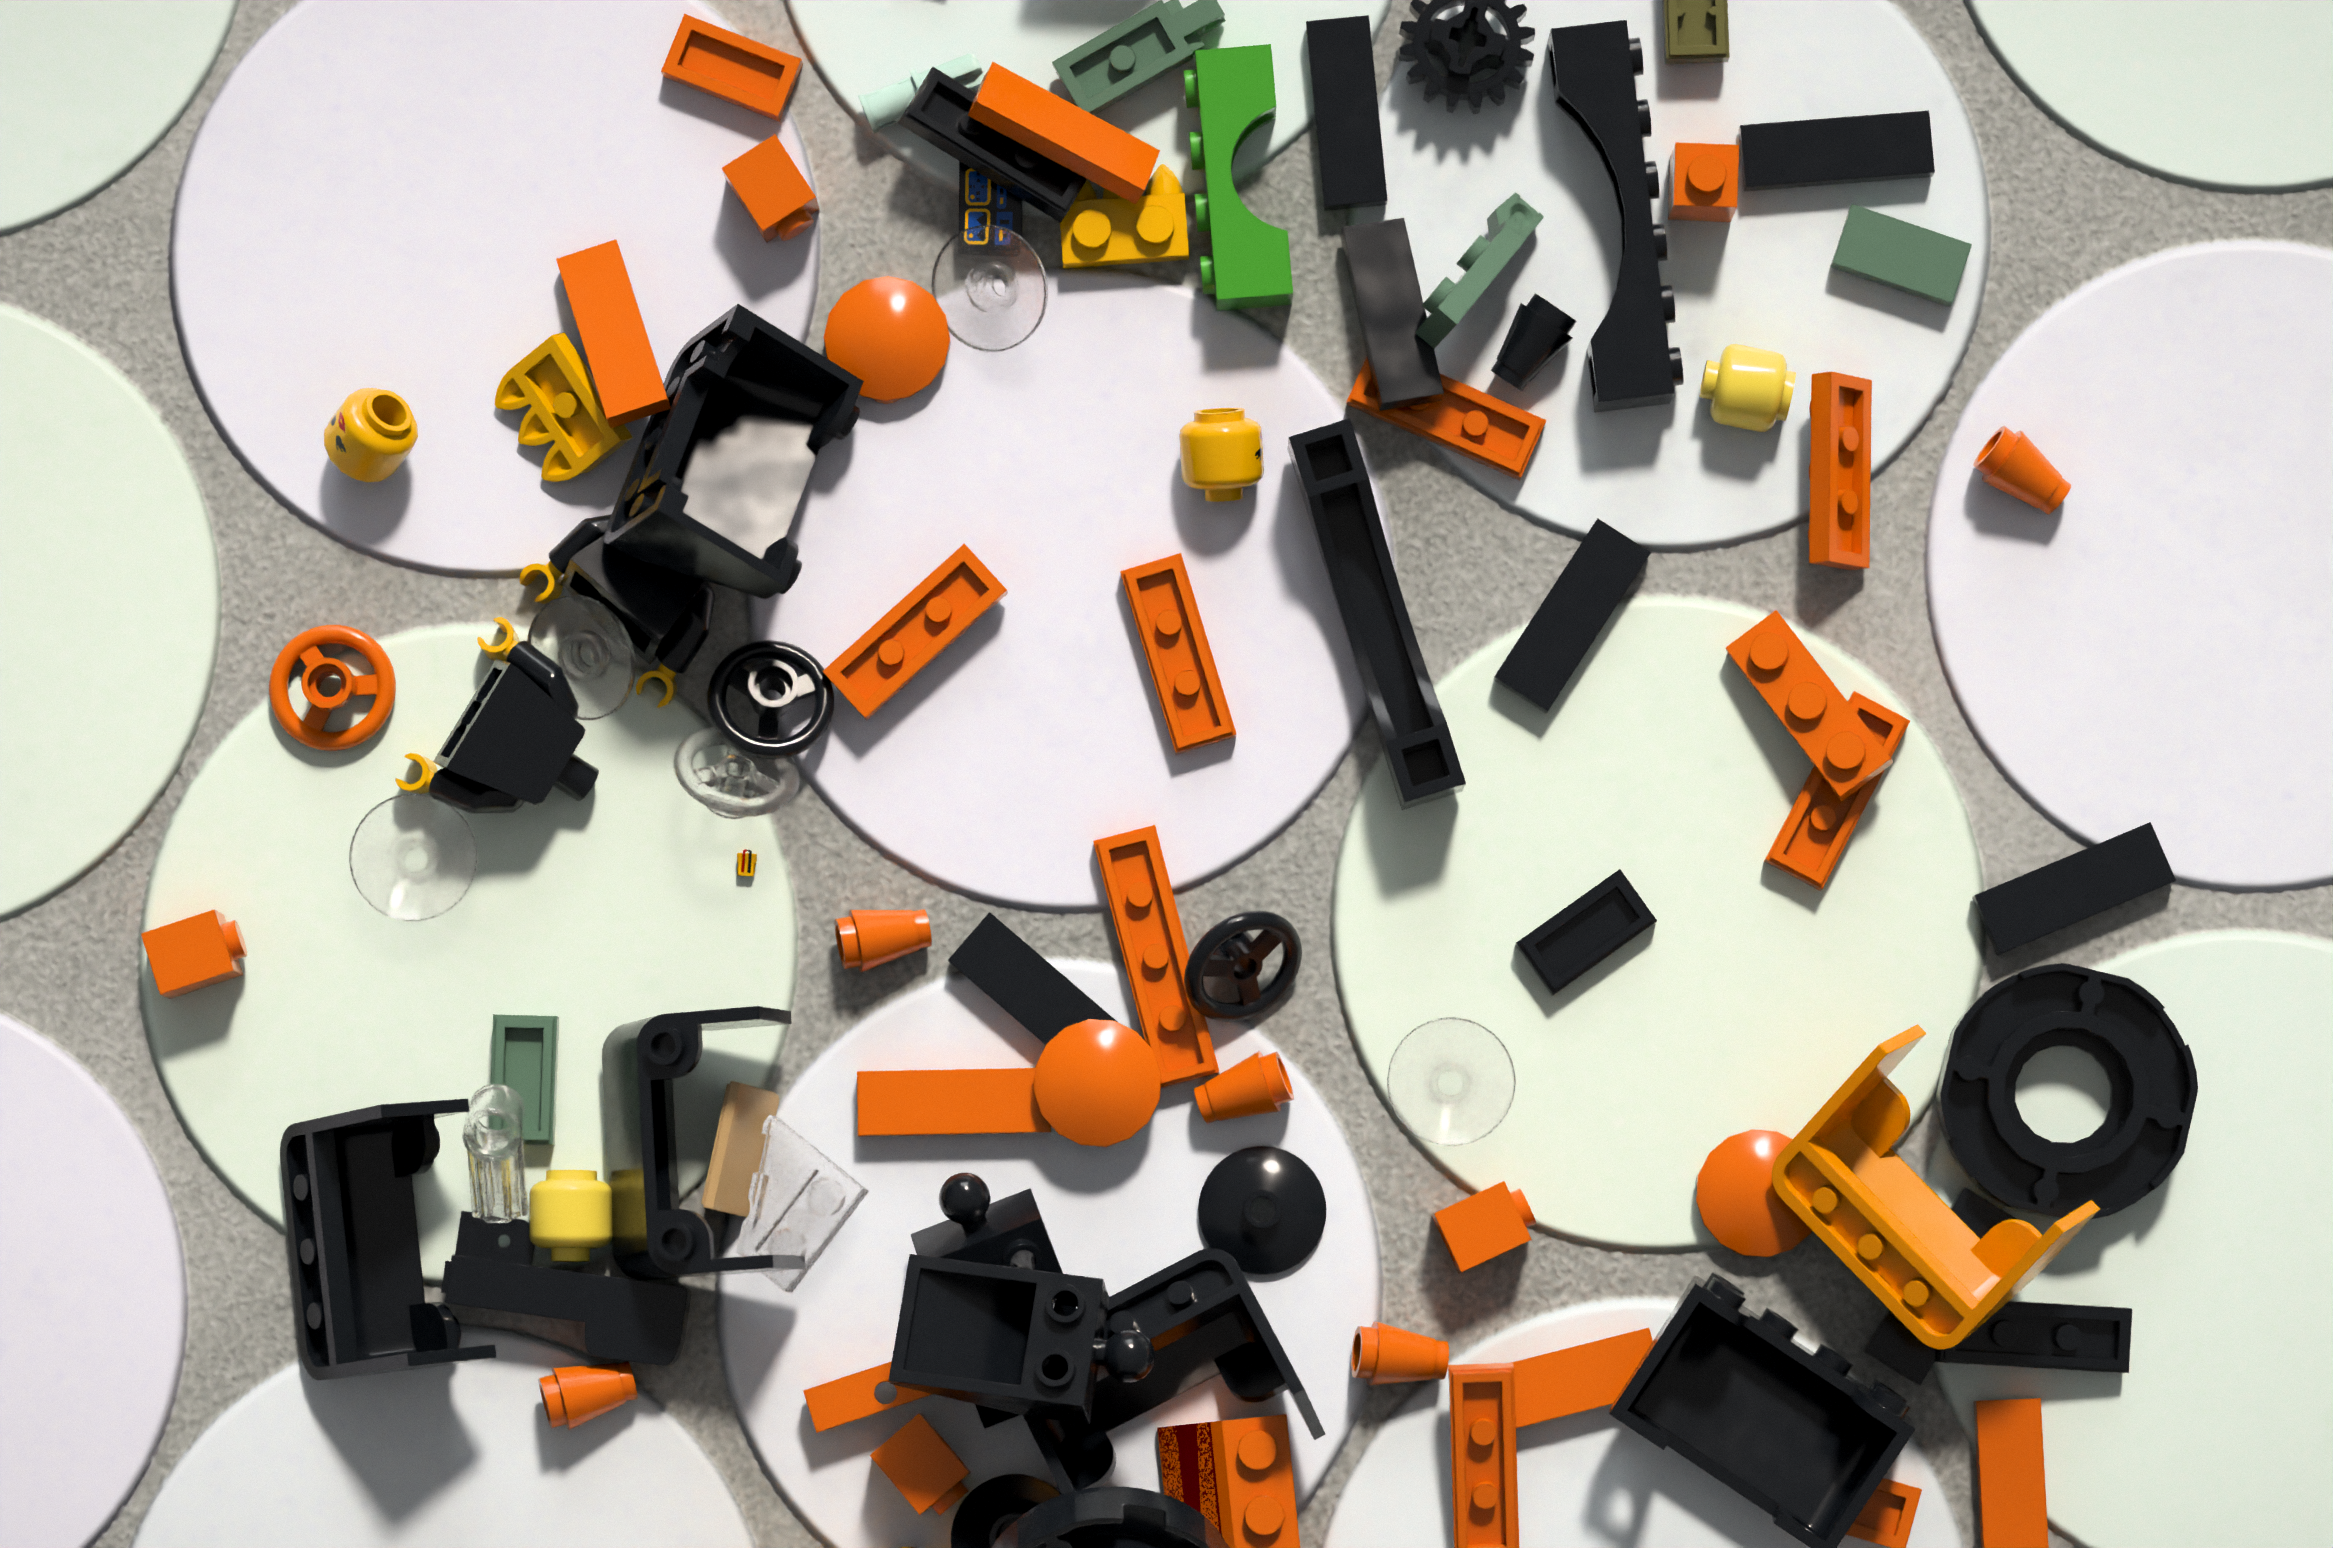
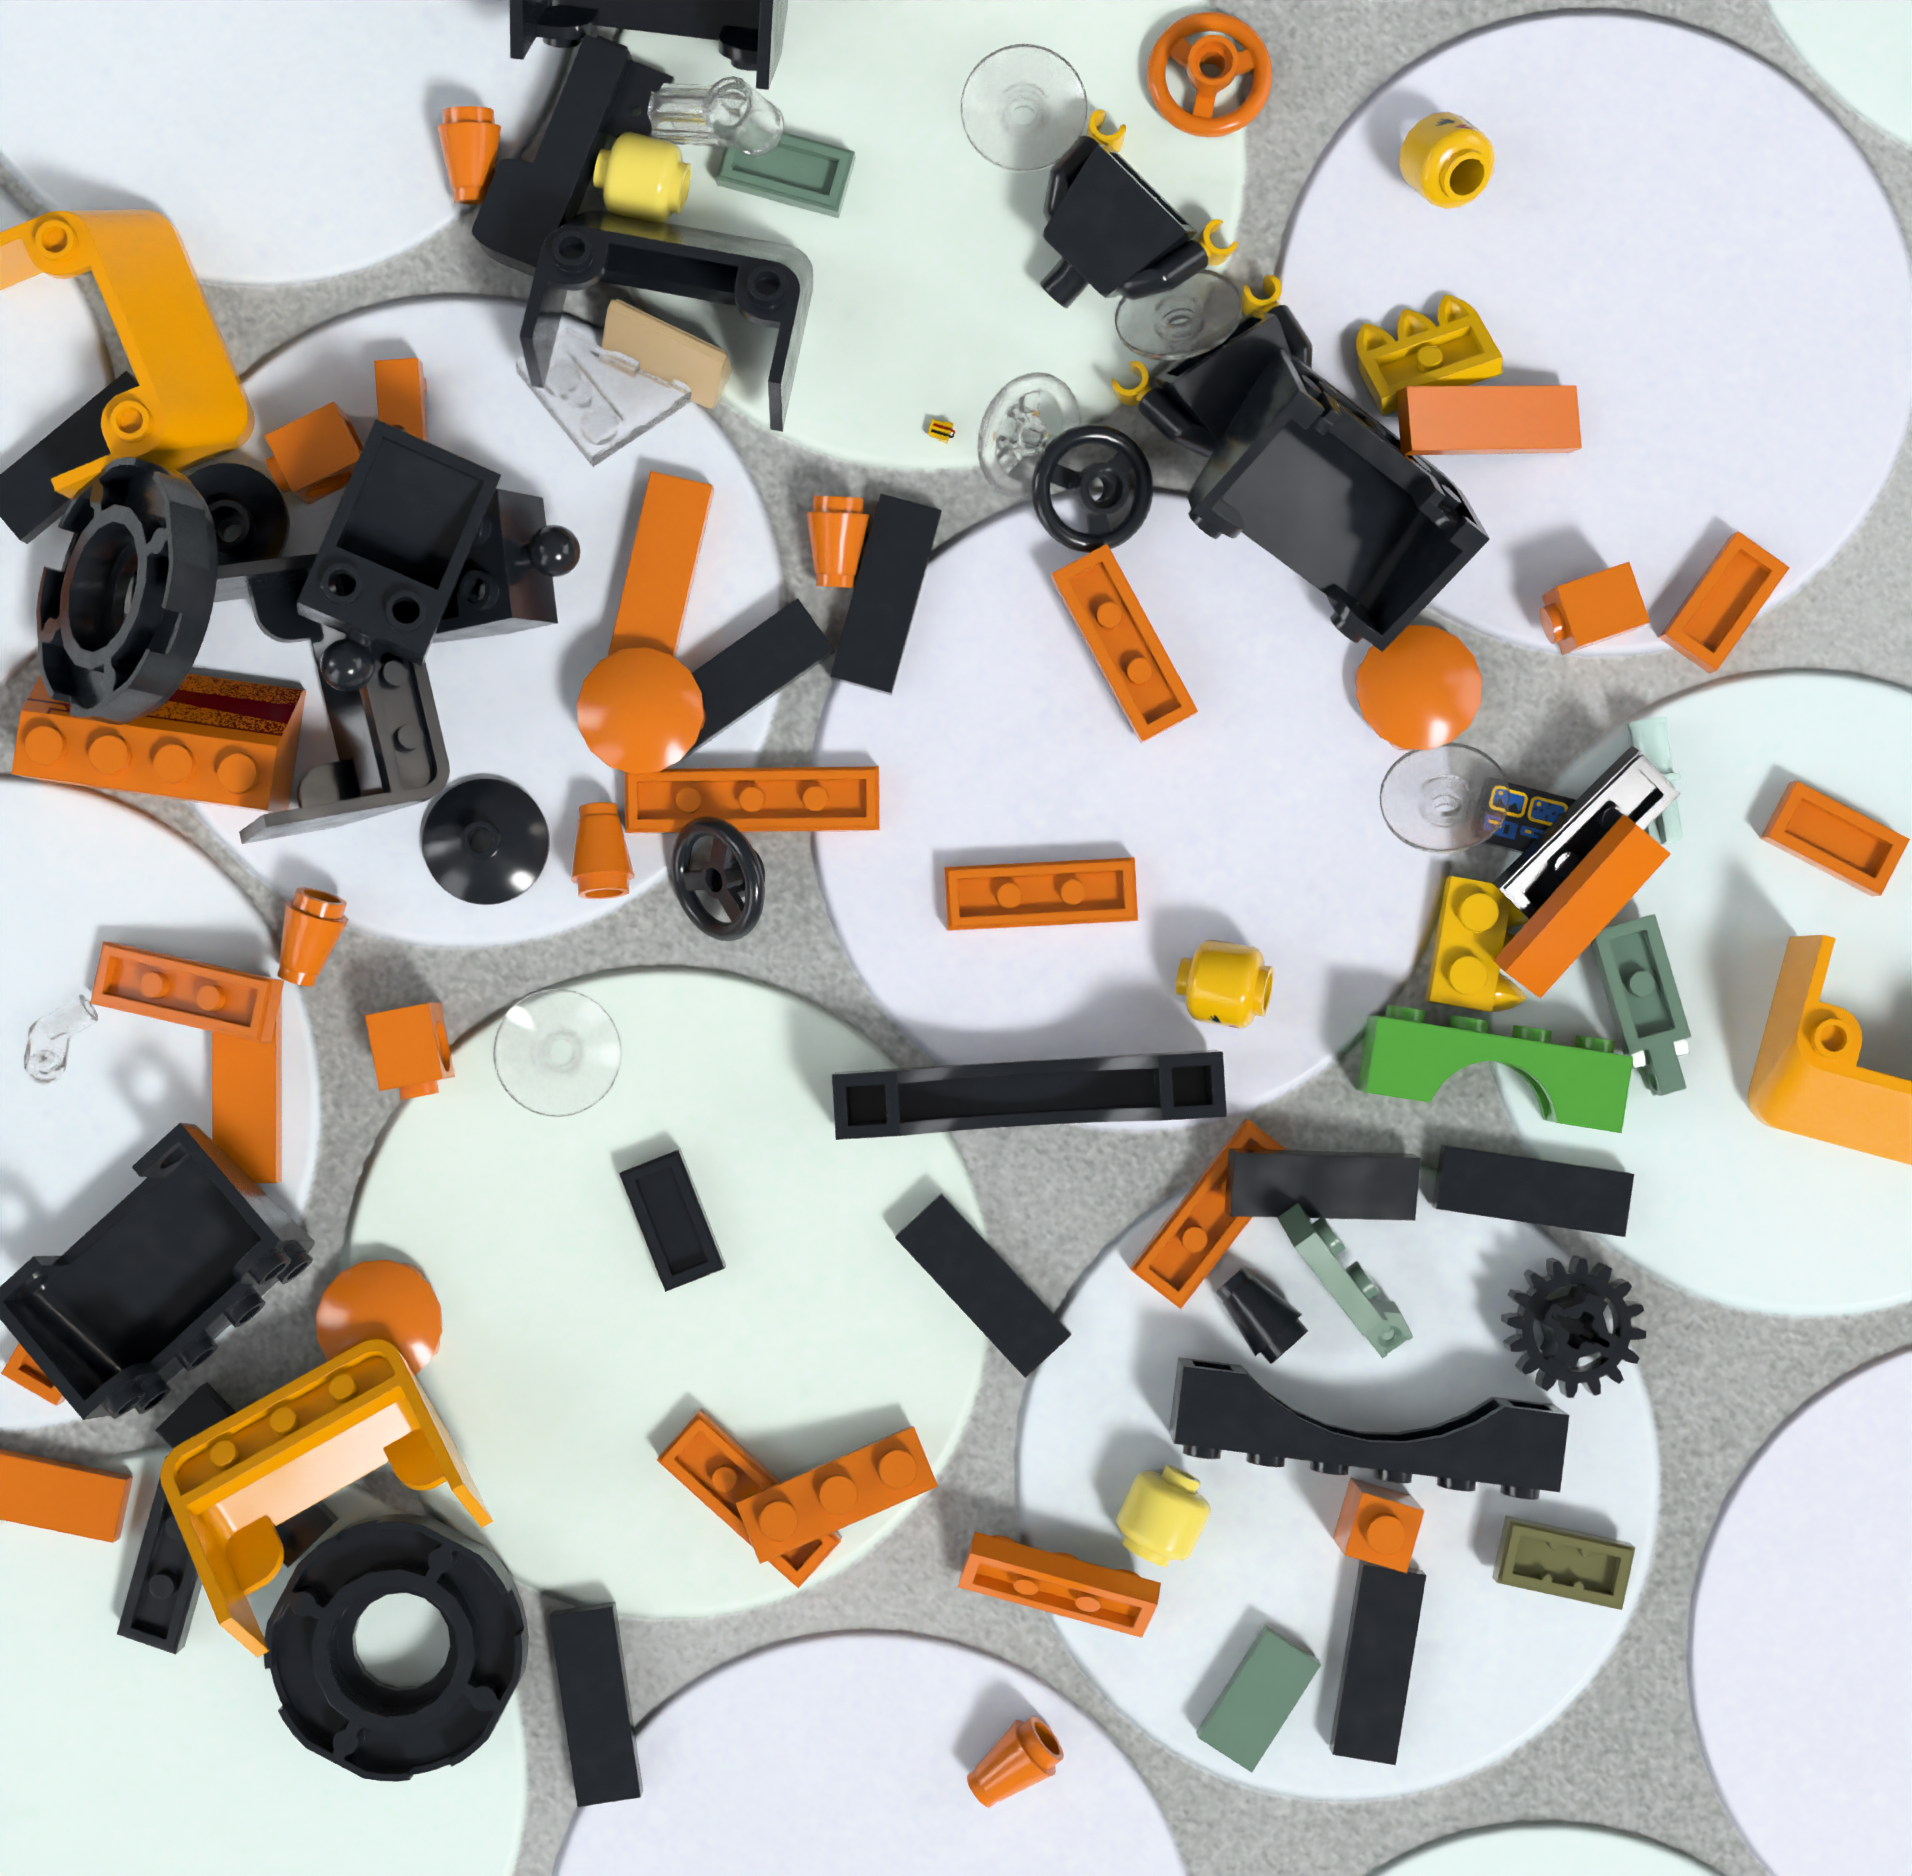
camera: 100 degrees right, 5 degrees up
none -> black tile [830,494,942,696]

